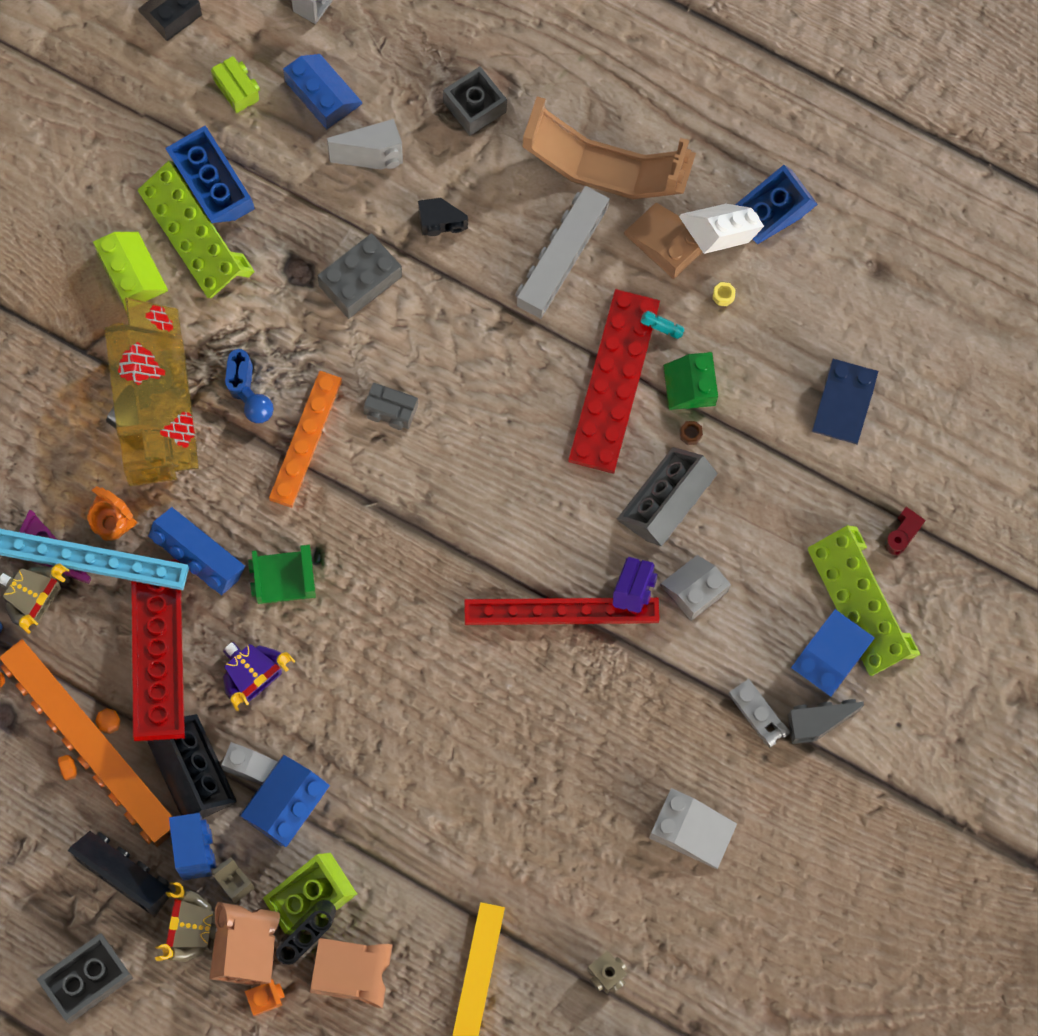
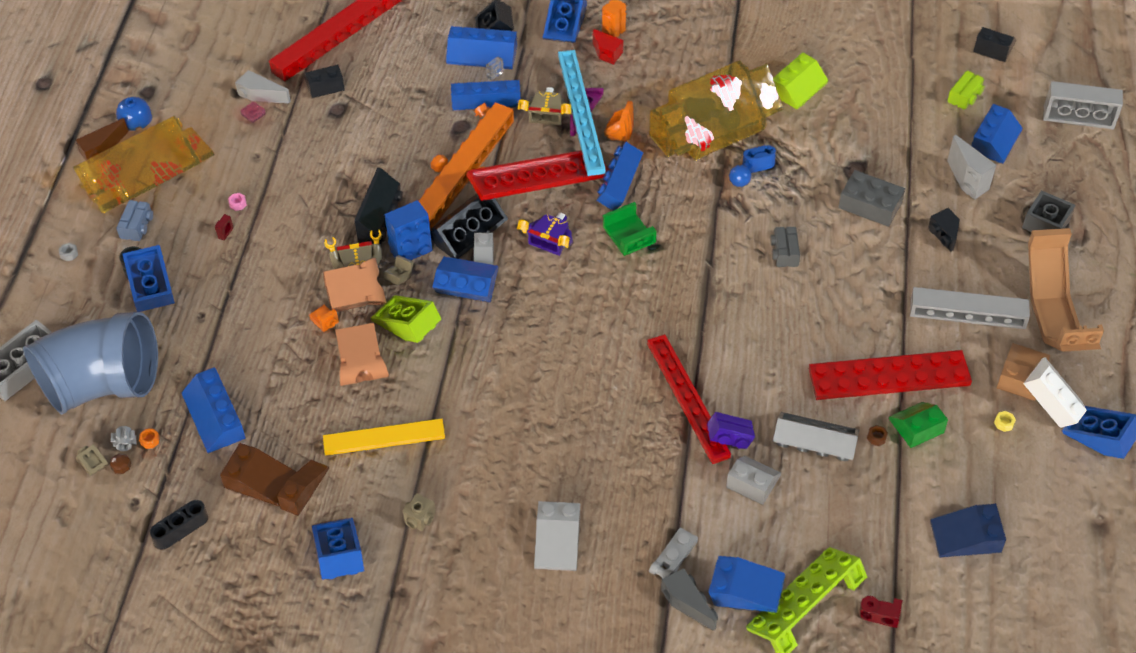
camera: 75 degrees right, 20 degrees down
dark grey brick [37,933,133,1024] -> none
lime bracket [138,161,255,298] -> none
blue slope [165,125,255,223] -> none
orange plate [269,371,342,508] -> none
black beam [276,900,336,965] -> none
teal axle [641,311,685,339] -> none

